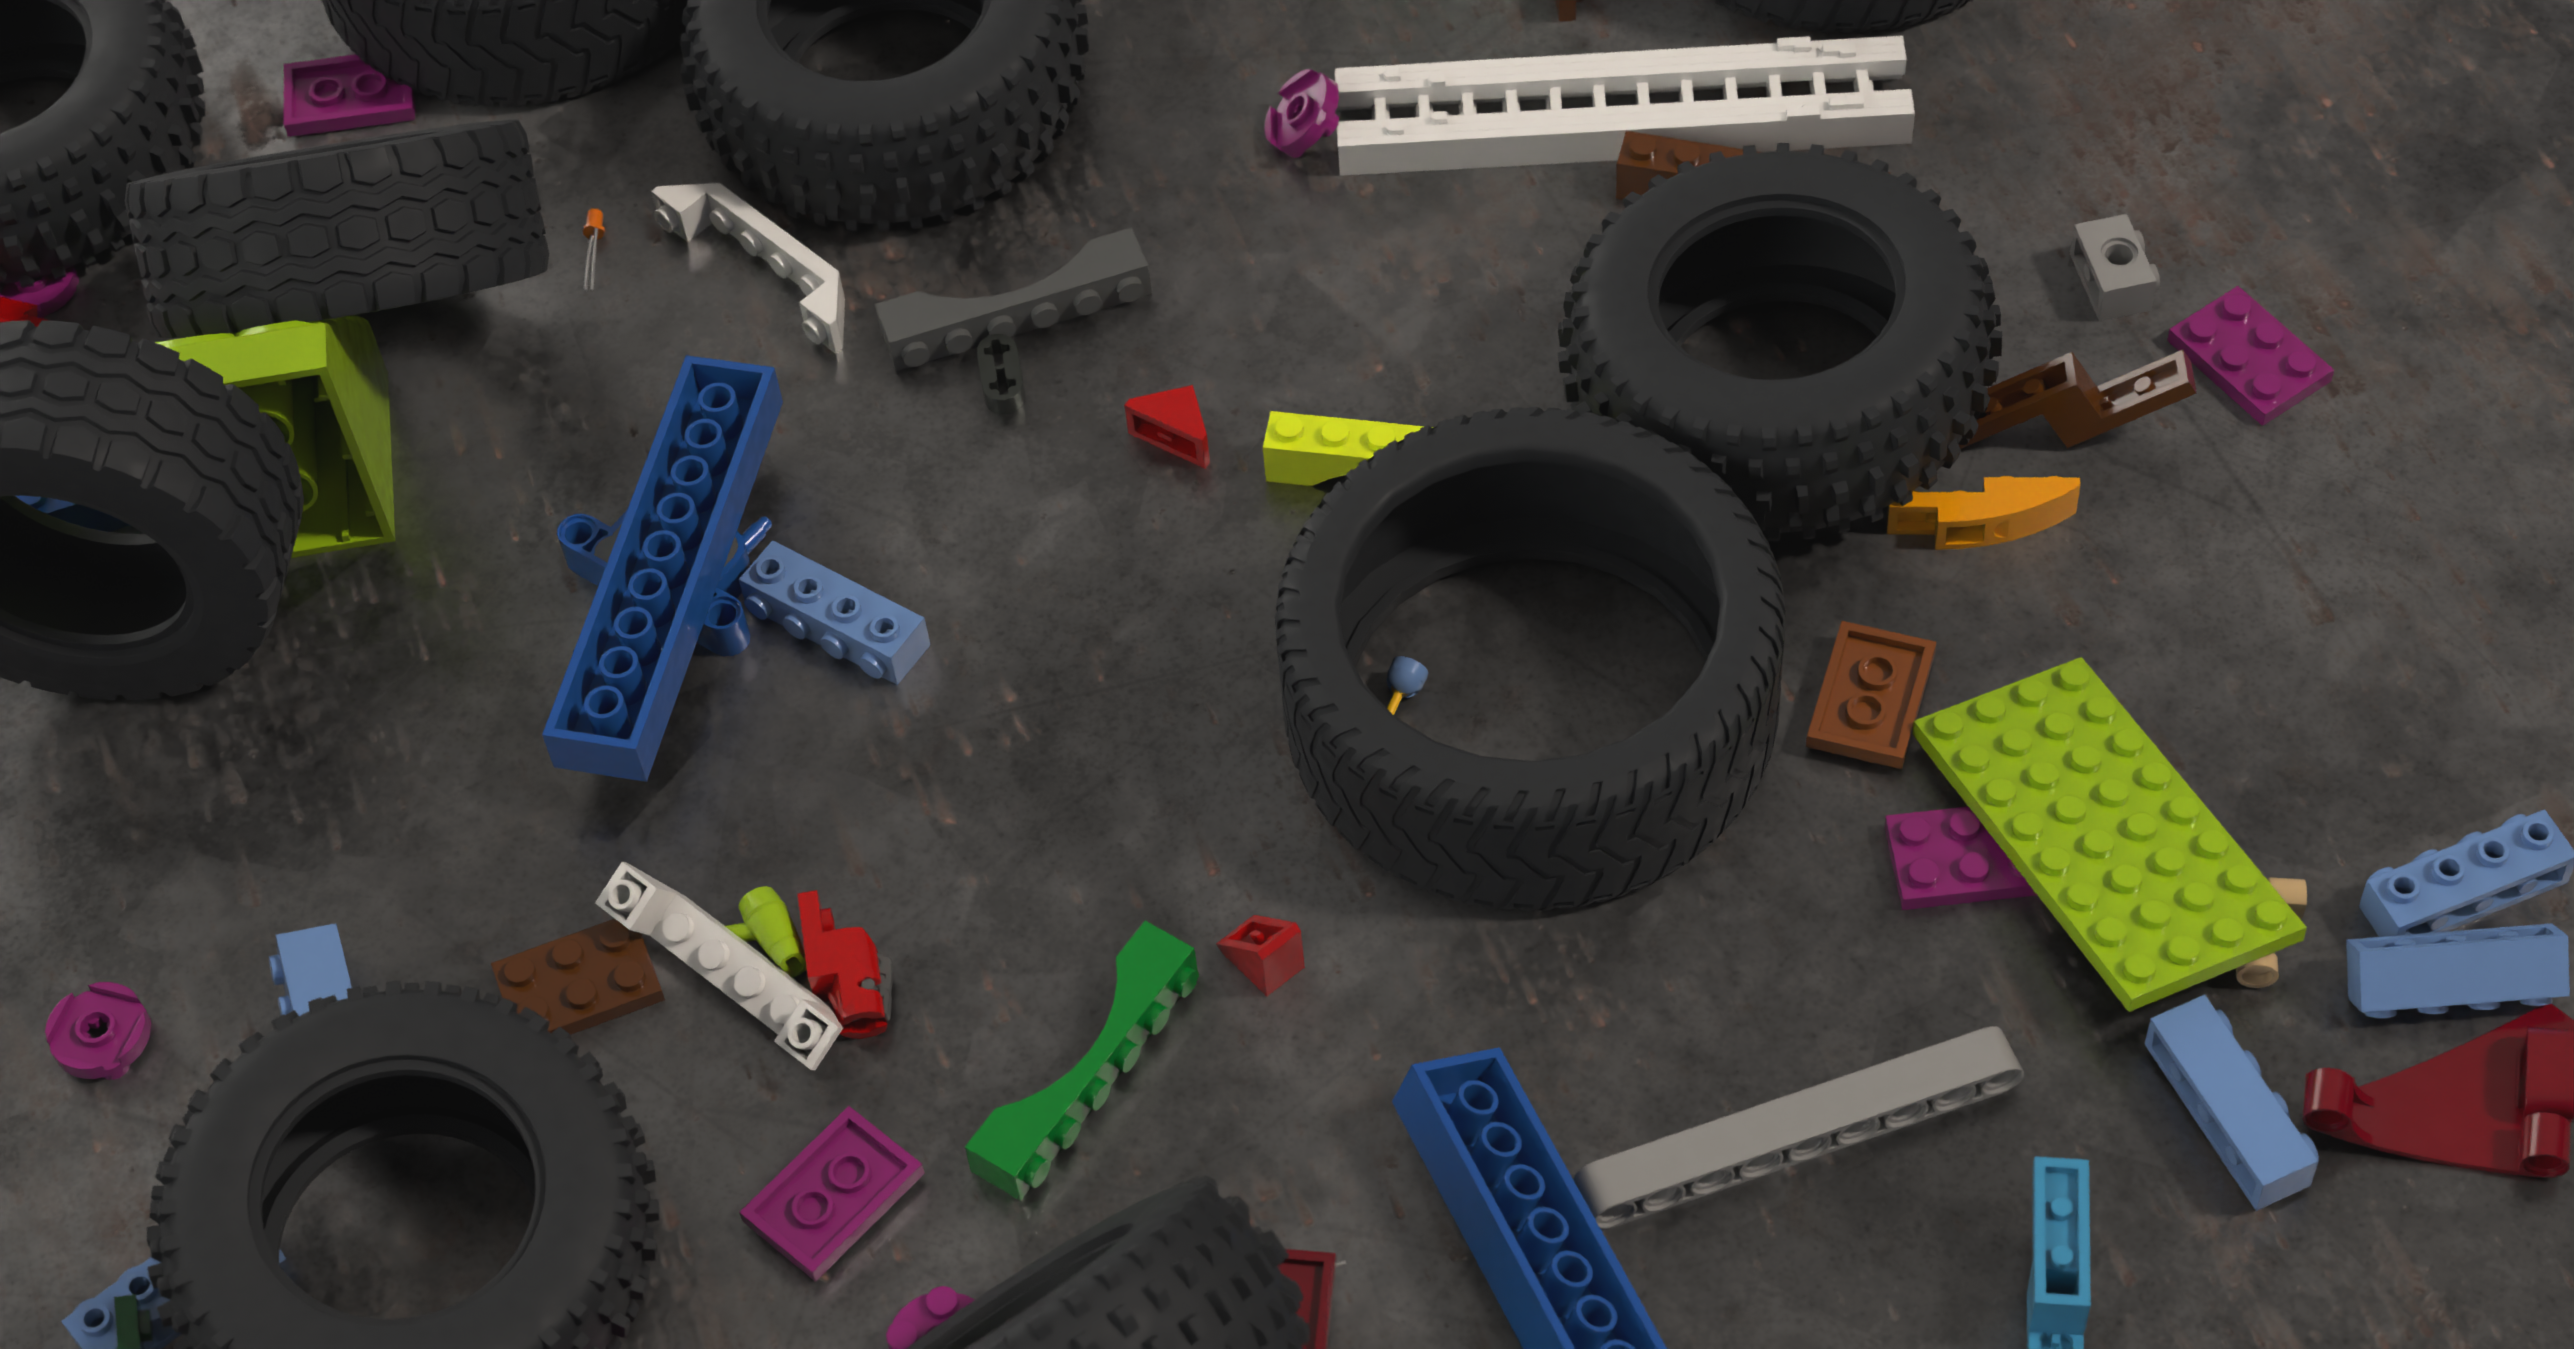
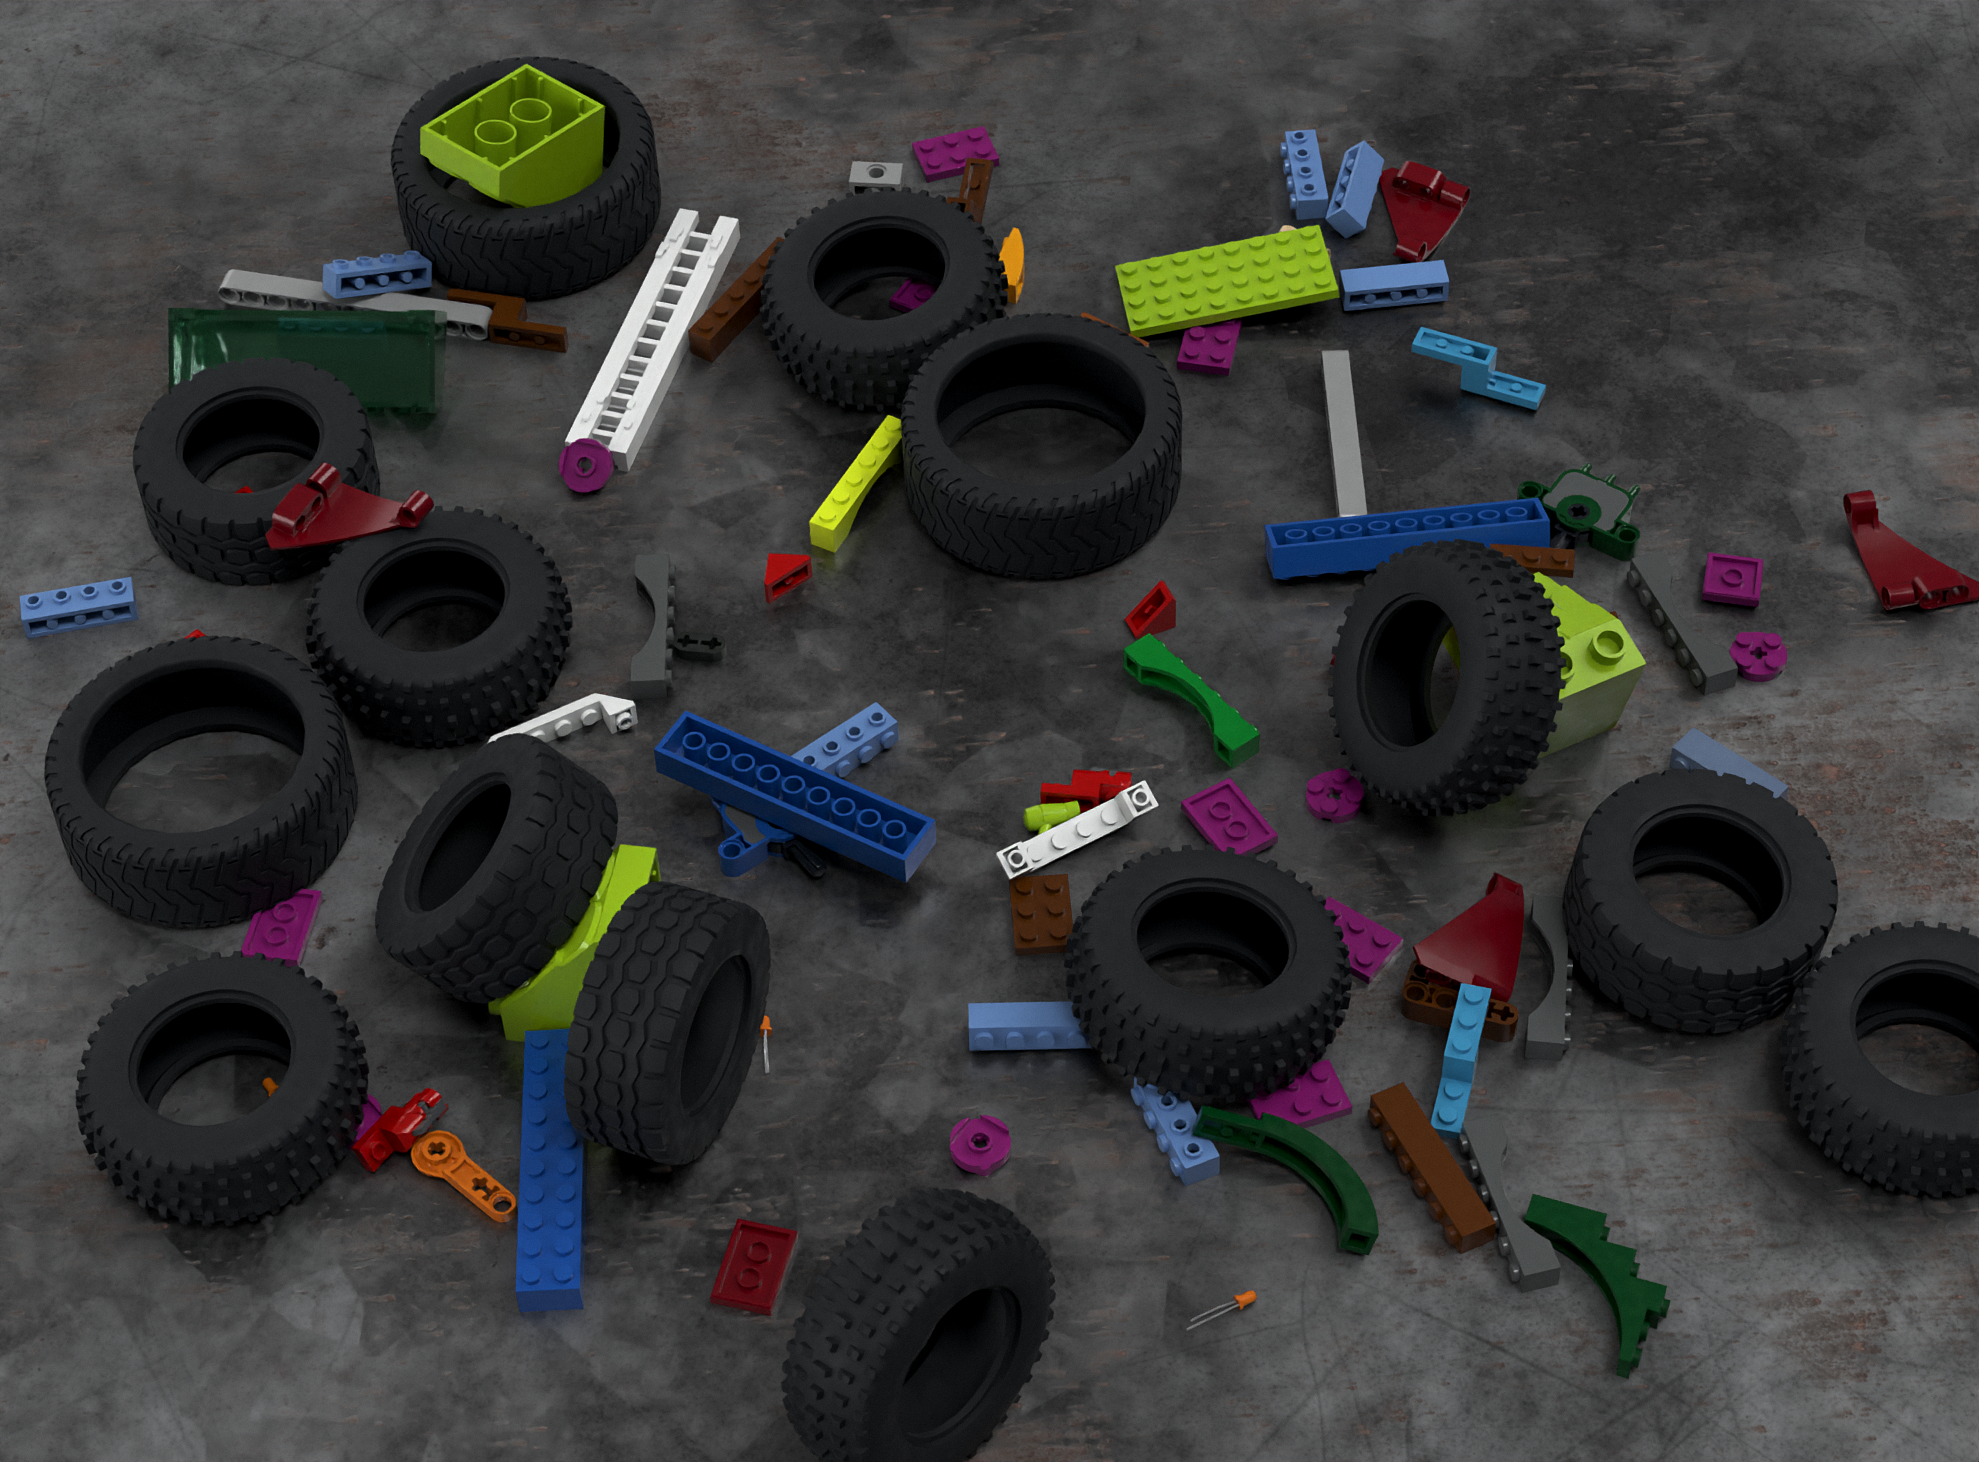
camera: 75 degrees left, 5 degrees down
none -> piece [759,1015,772,1074]

